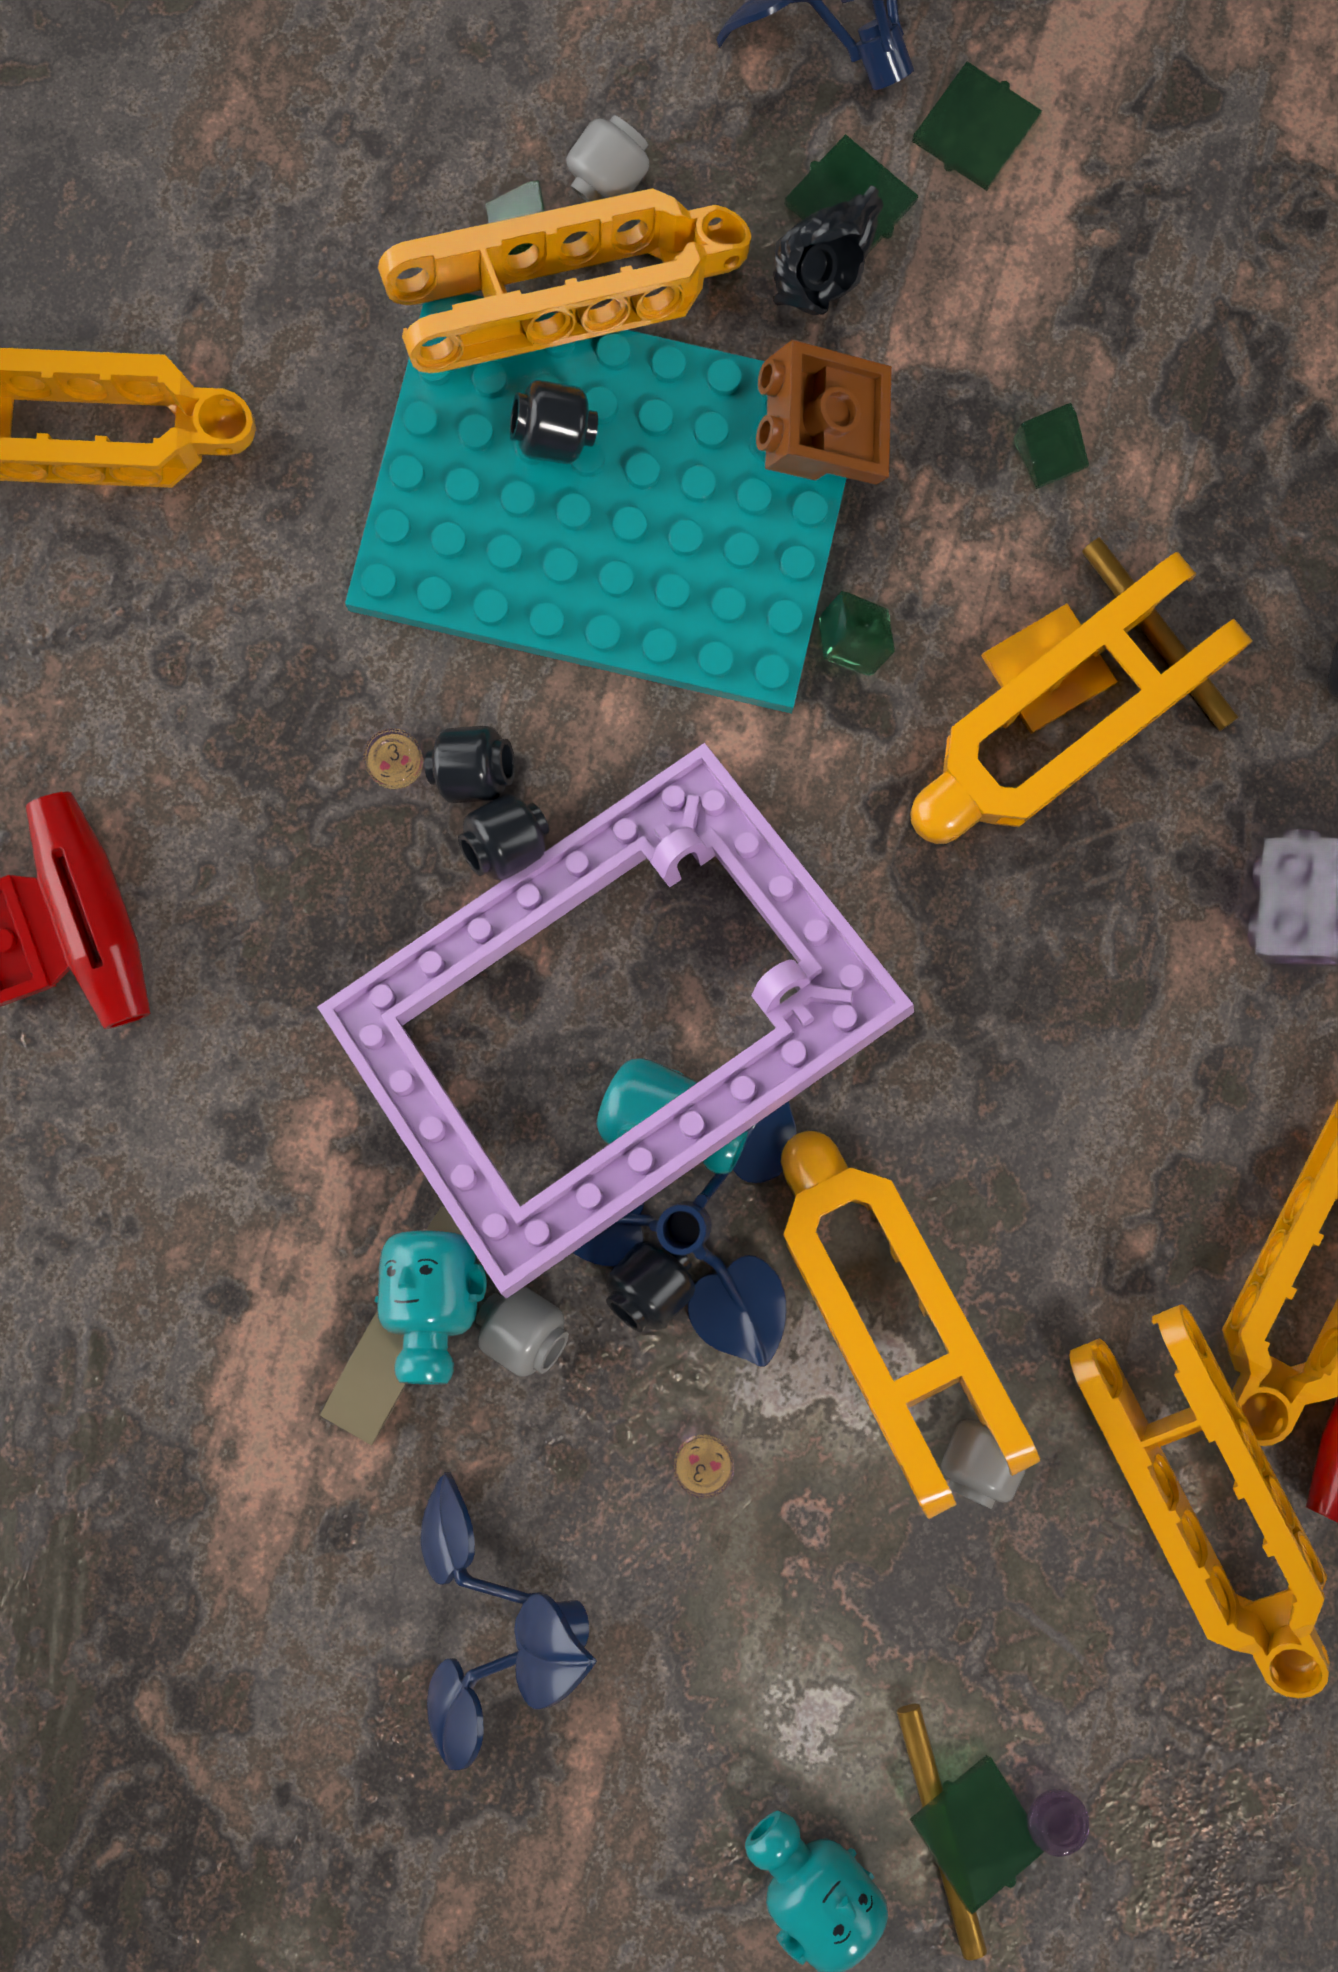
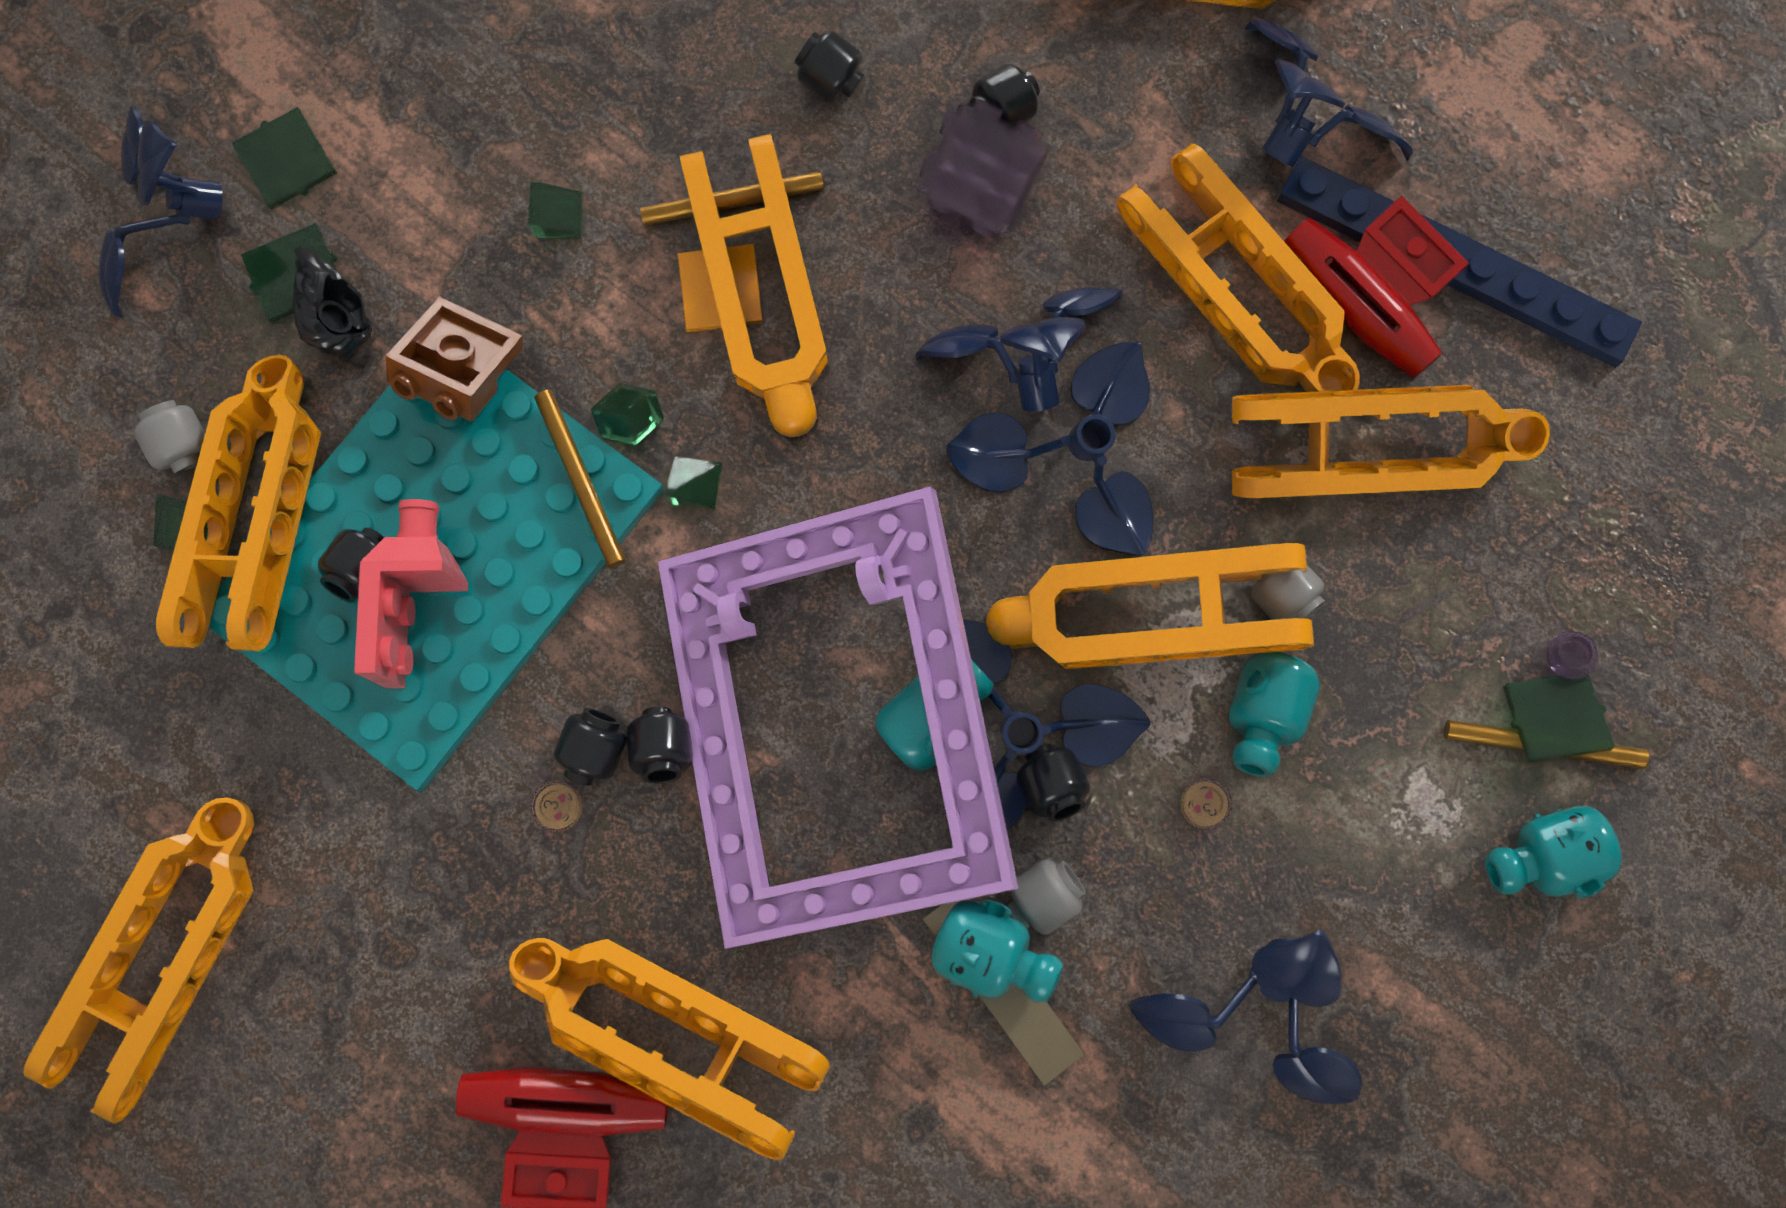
camera: 55 degrees left, 5 degrees down
none -> coral plate [354,499,468,688]
none -> light orange piece [509,938,830,1160]
none -> pearl gold bar [534,390,626,569]
none -> clear green slope [664,456,723,510]
none -> dark blue plant [915,287,1123,412]
none -> dark blue plant [946,342,1153,556]
none -> teal piece [1228,652,1320,777]

